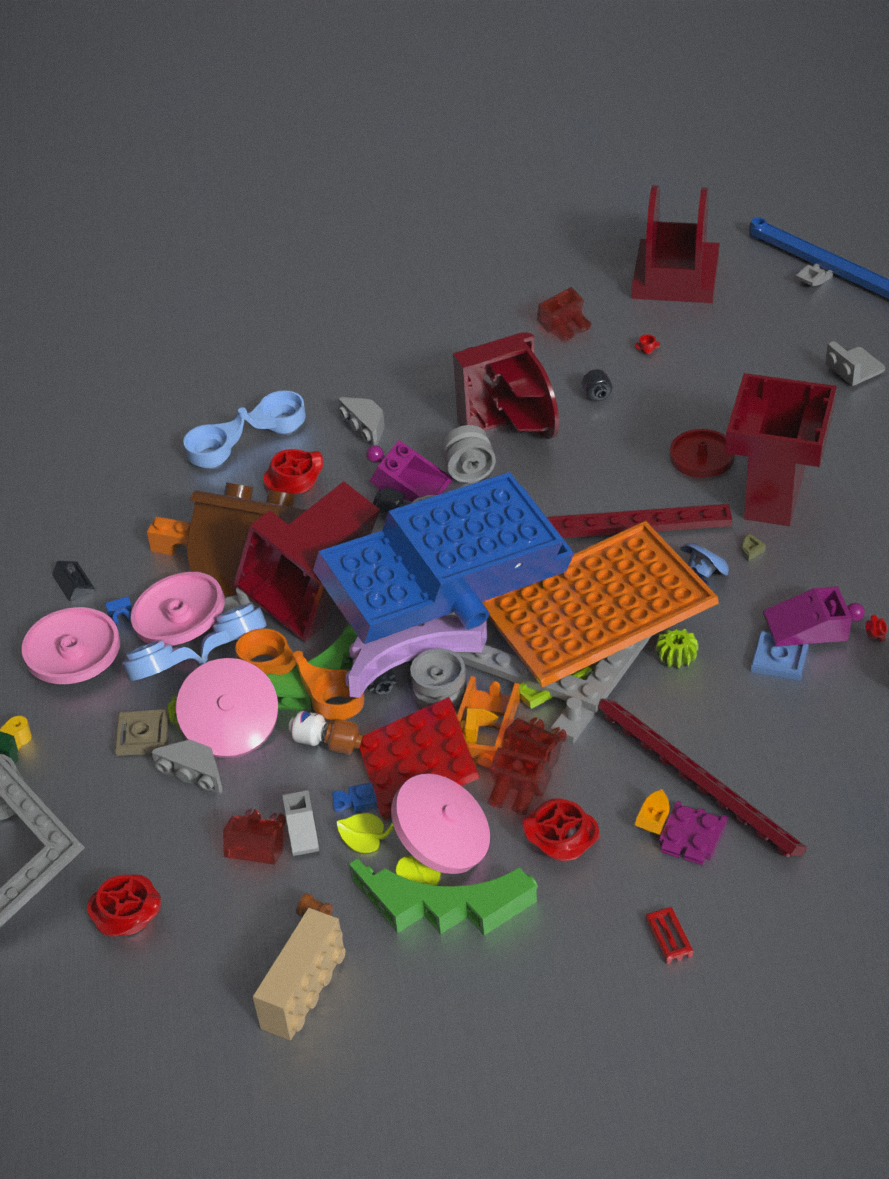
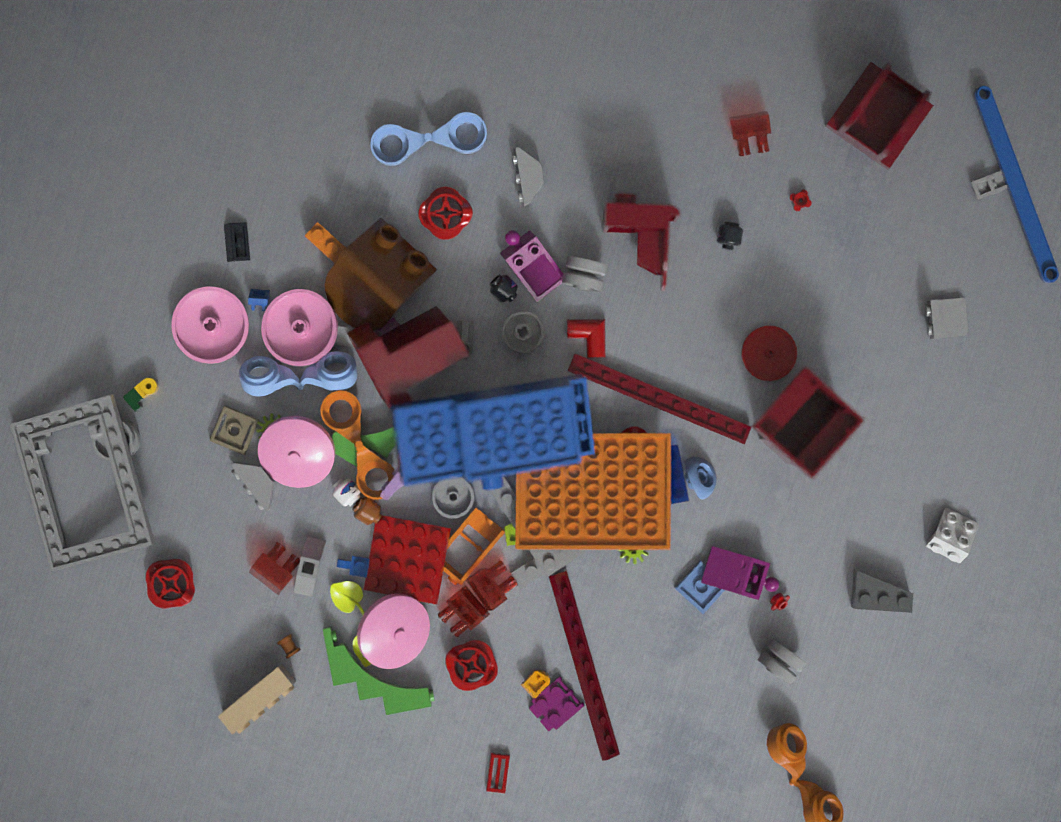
camera: 20 degrees right, 45 degrees up
light orange plate [461,708,499,744] -> none
olive tile [742,533,766,561] -> none

